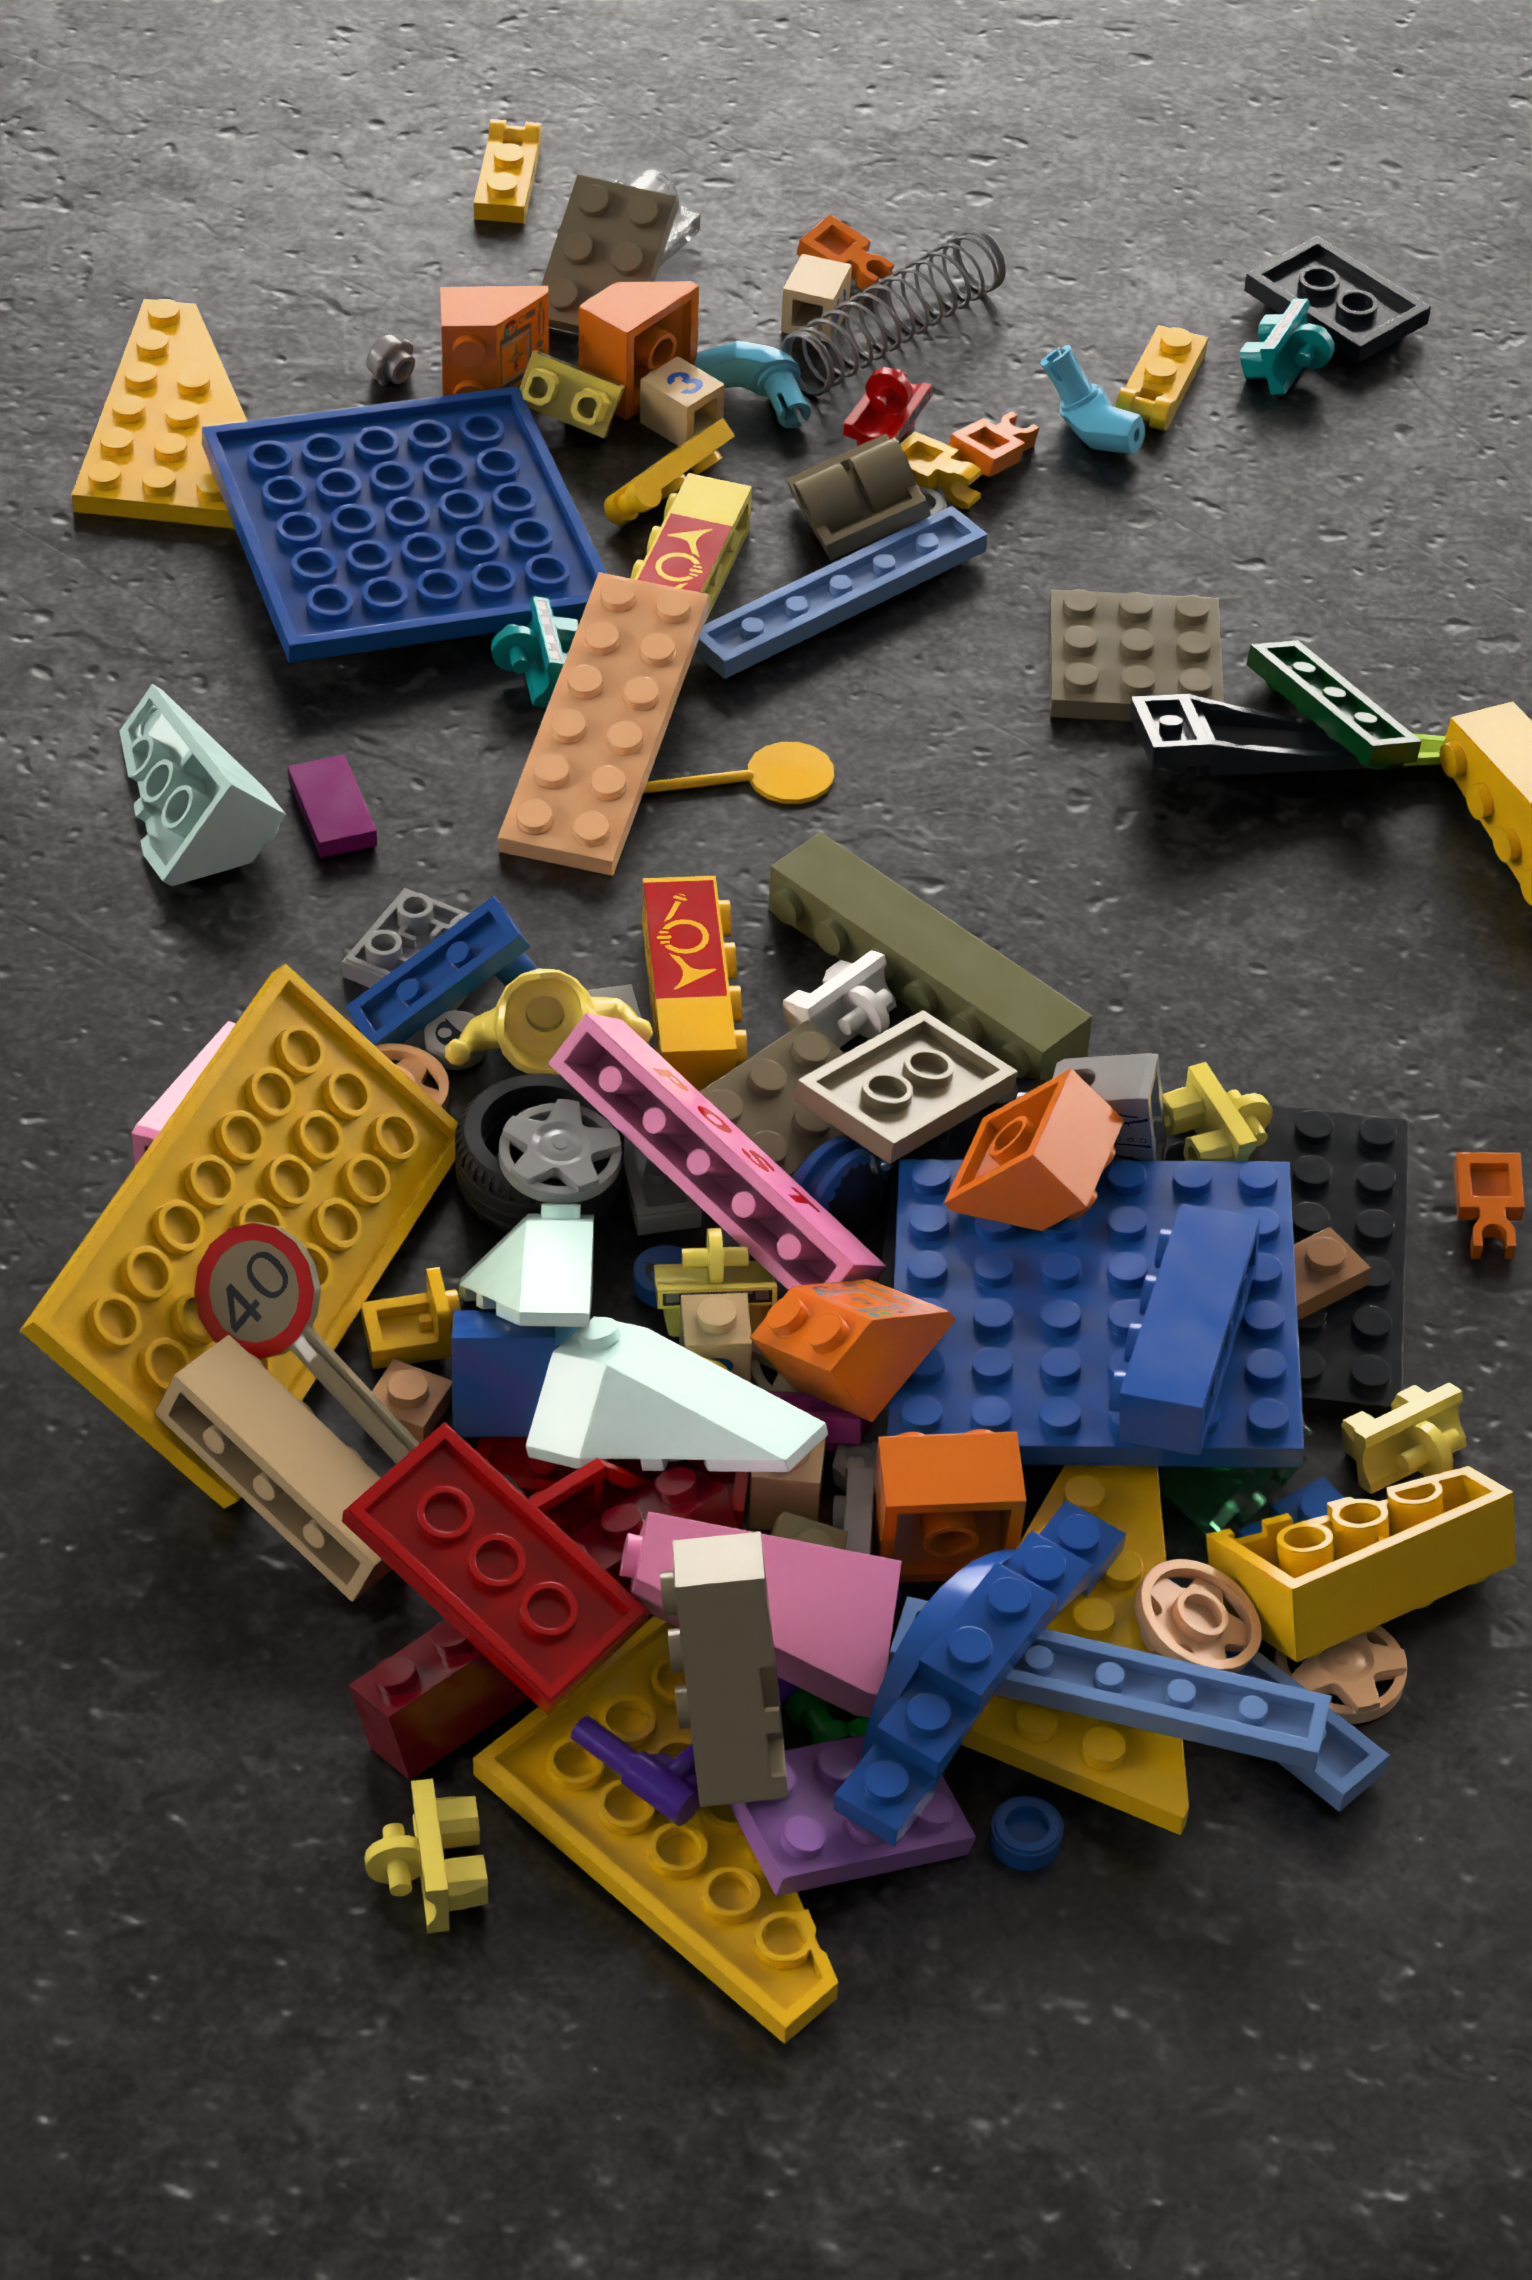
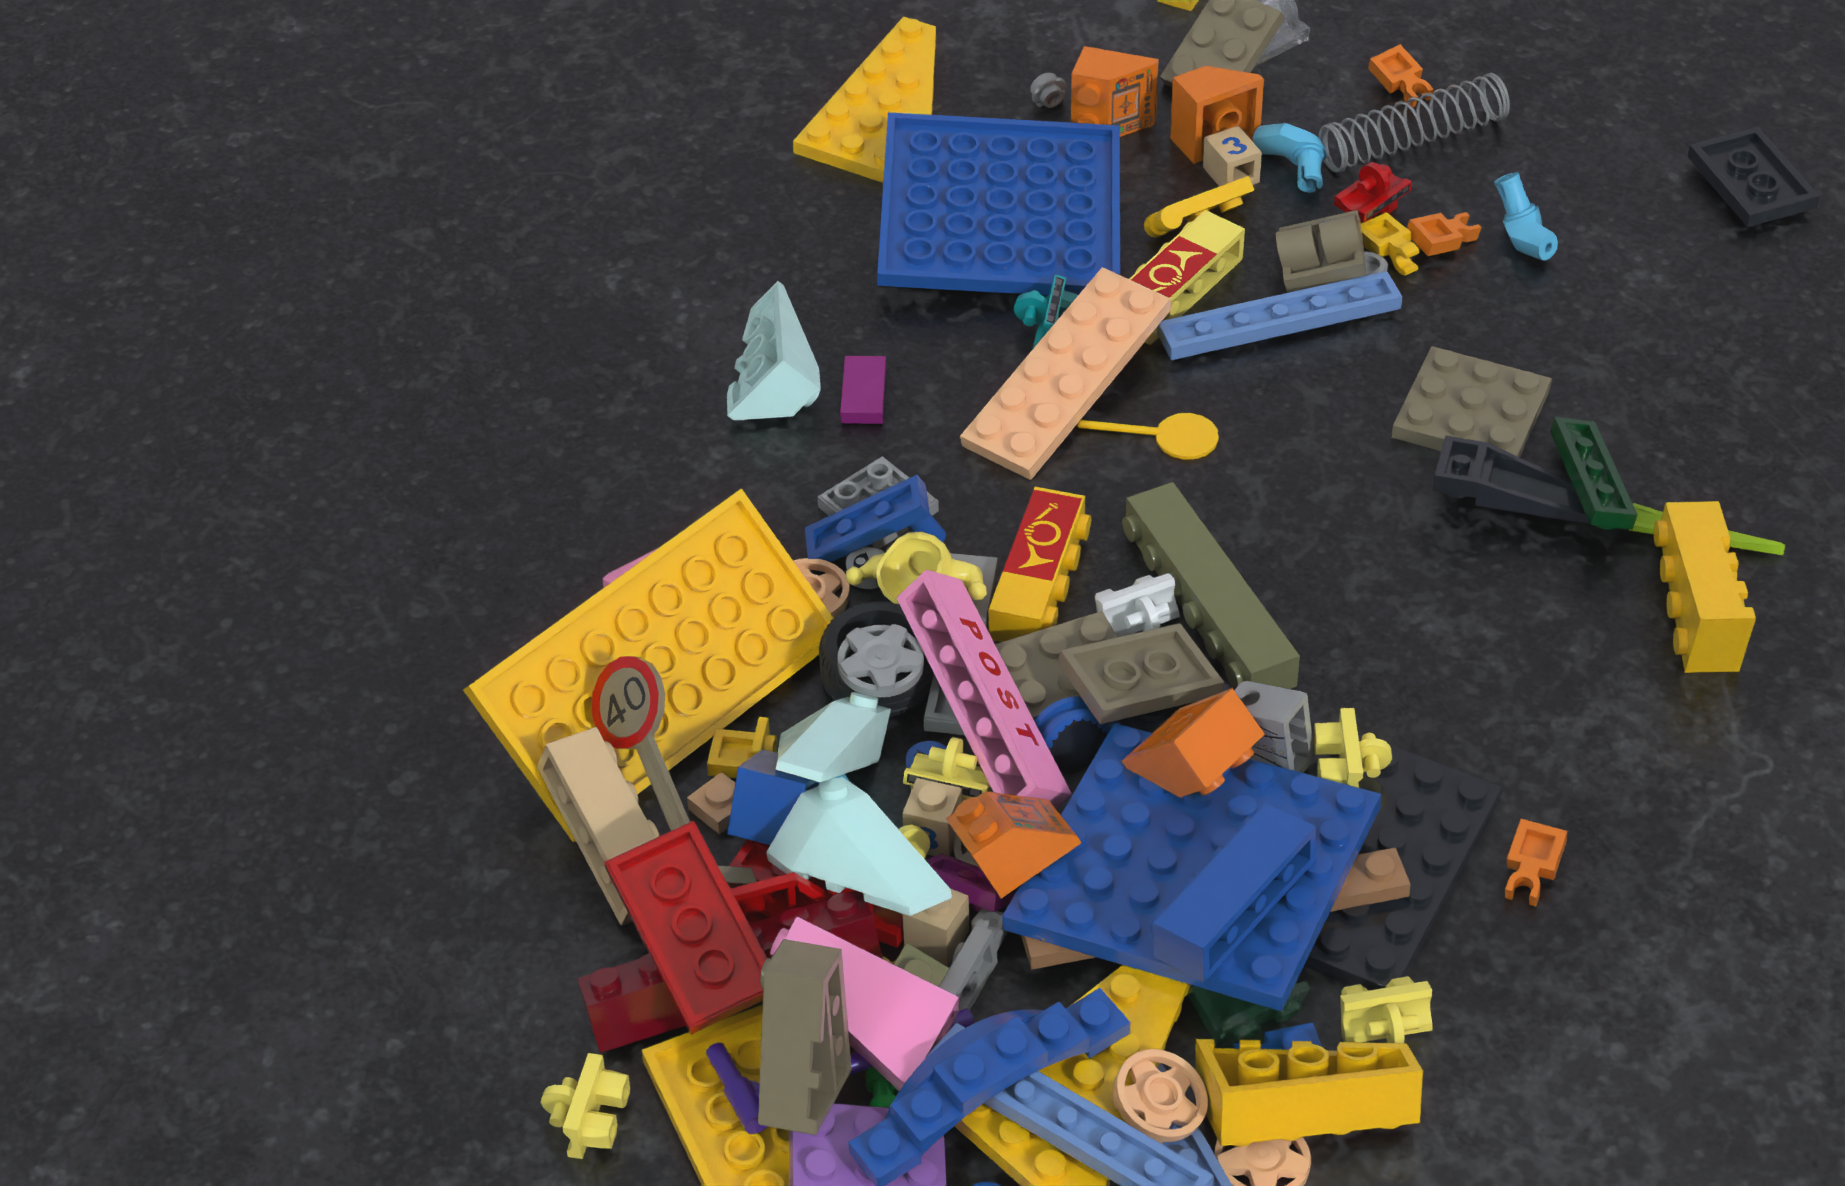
camera: 25 degrees right, 0 degrees up
light yellow hips [520,350,625,438] -> none
tan brick [781,254,852,342] -> none
orange slope [874,1429,1026,1583] -> none
yellow plate [1115,325,1208,431] -> none
teal hips [1239,299,1335,395] -> none

